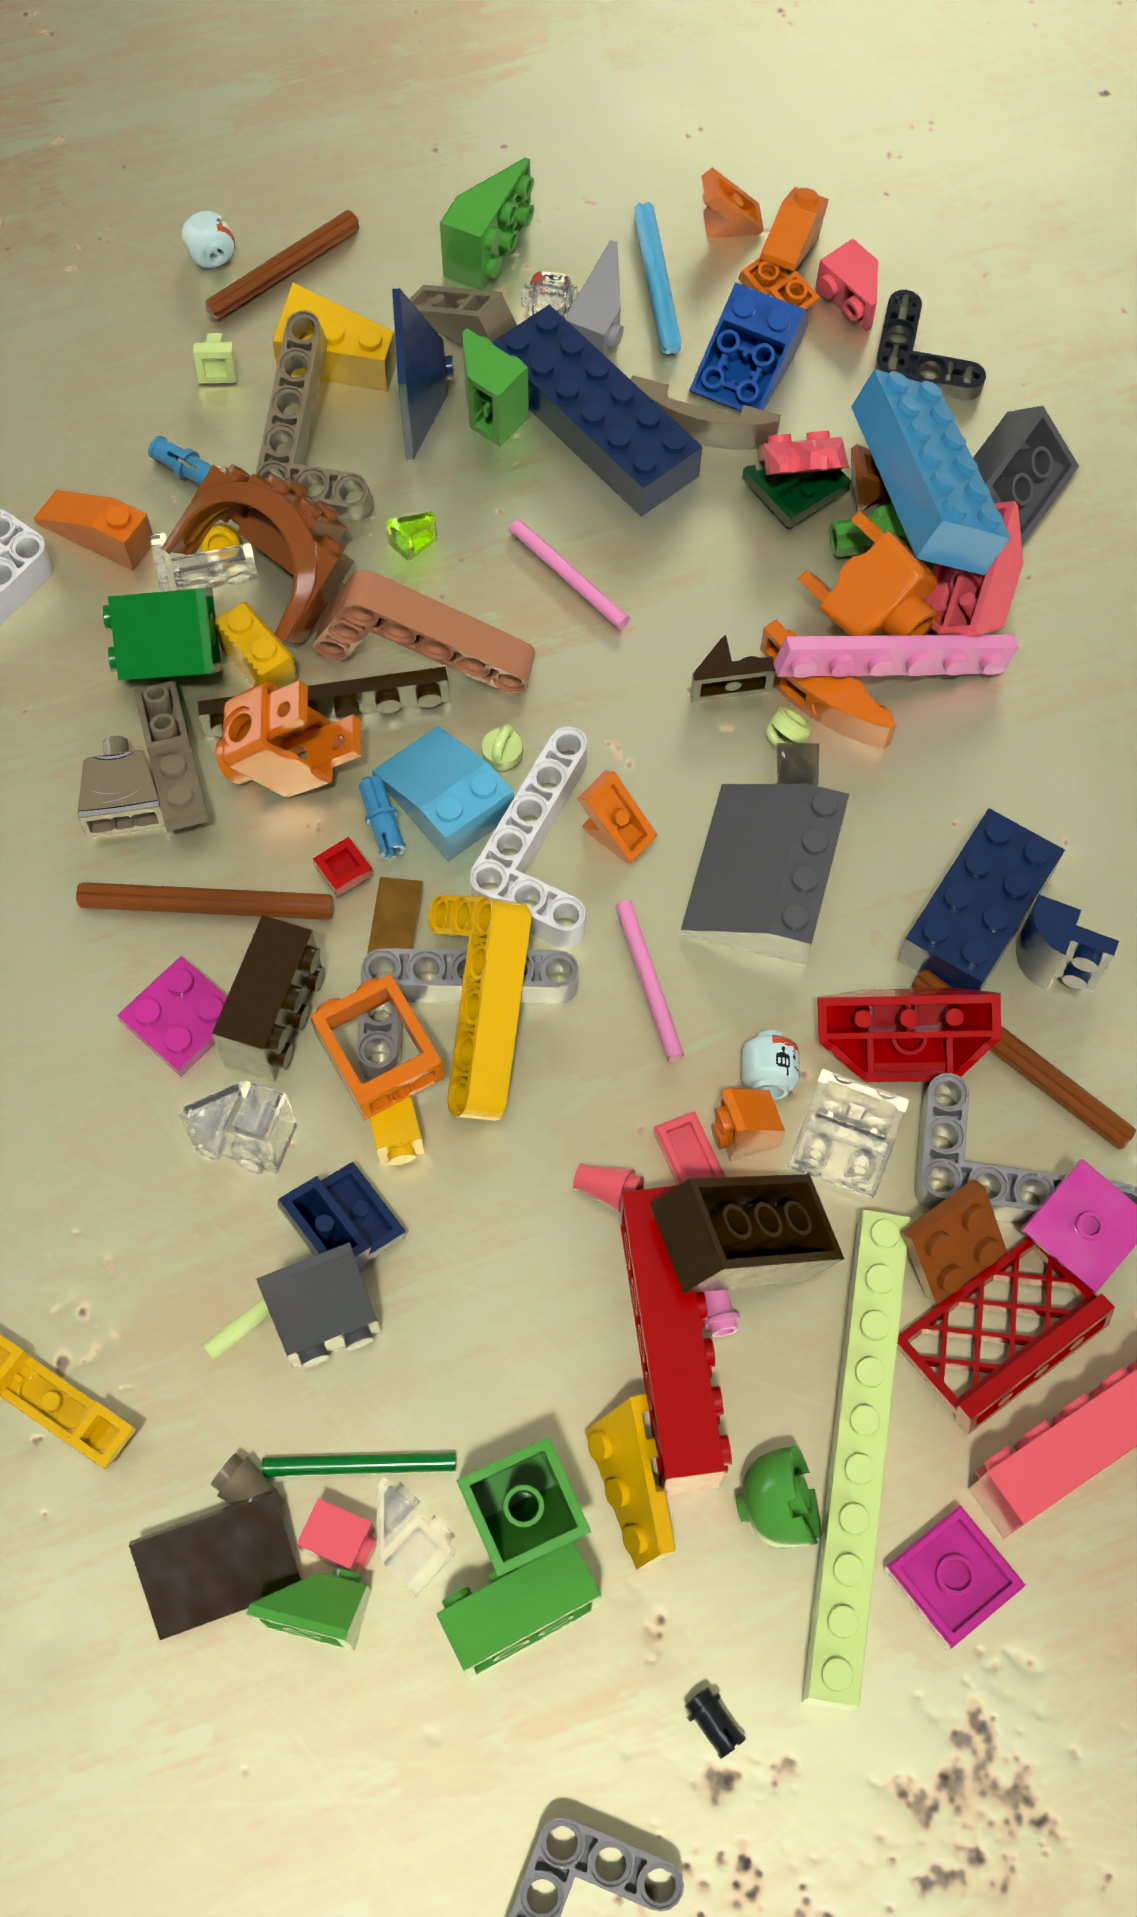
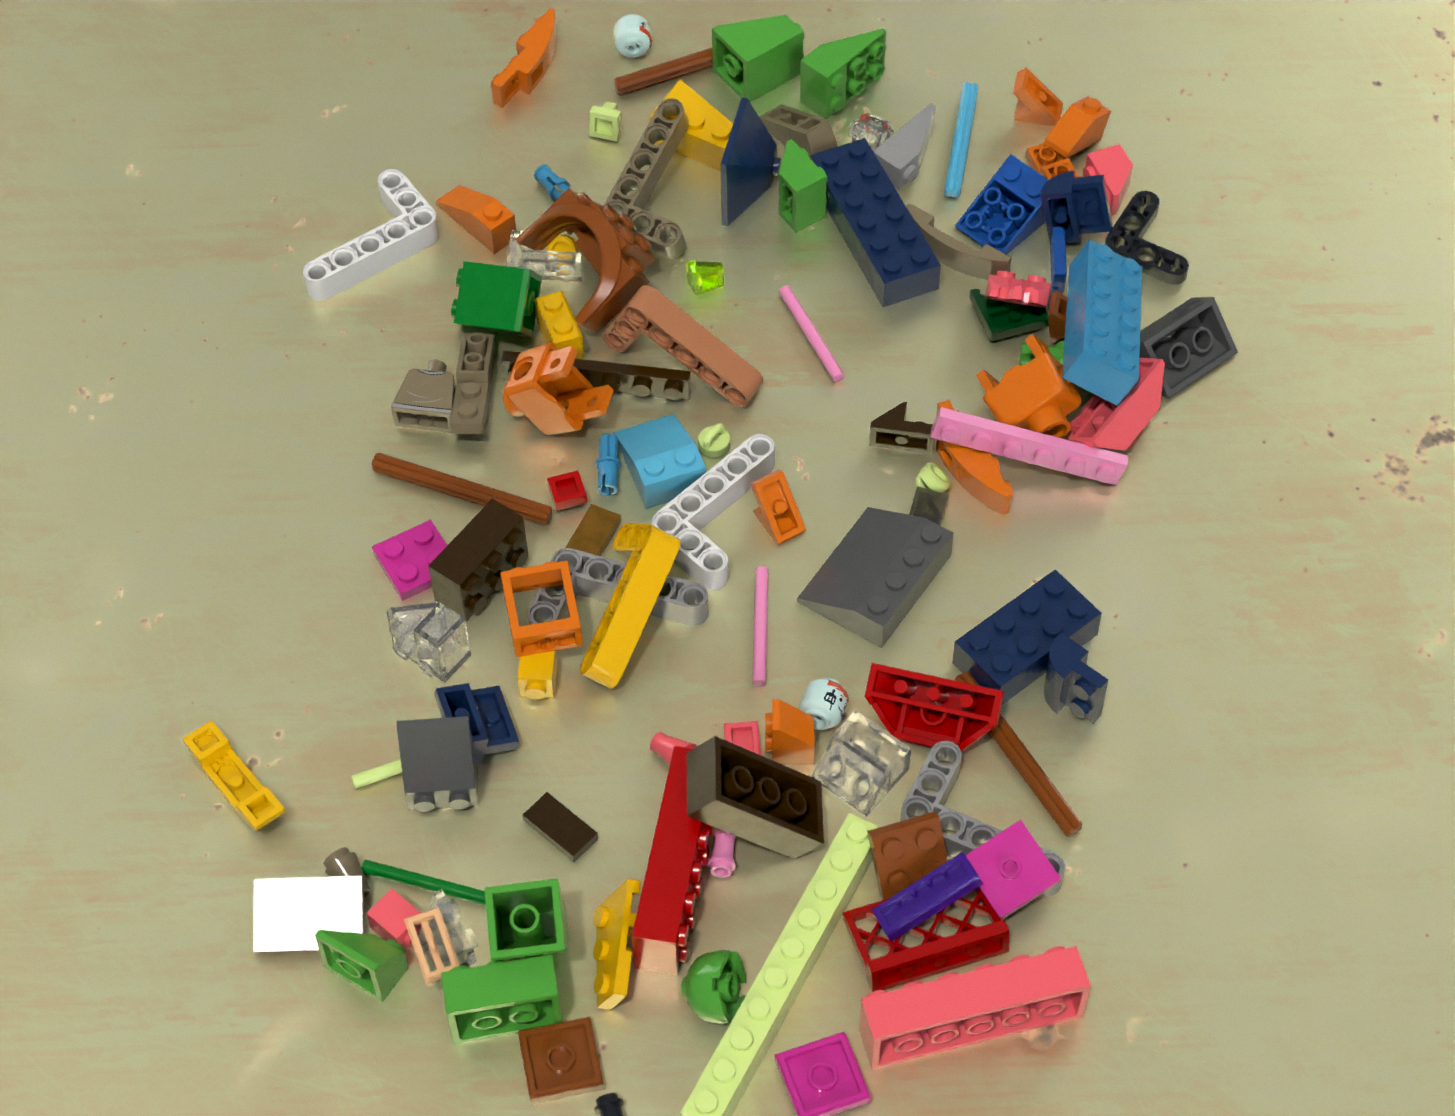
camera: 20 degrees right, 10 degrees down
none -> light nougat tile [404,907,459,987]
none -> orange slope [491,8,557,108]
none -> dark orange tile [518,1017,604,1104]
none -> dark brown tile [523,792,598,862]
none -> bright green slope [712,15,804,102]
none -> dark purple plate [872,852,983,942]
none -> dark blue brick [1040,171,1113,243]
none -> blue tile [1050,227,1067,294]

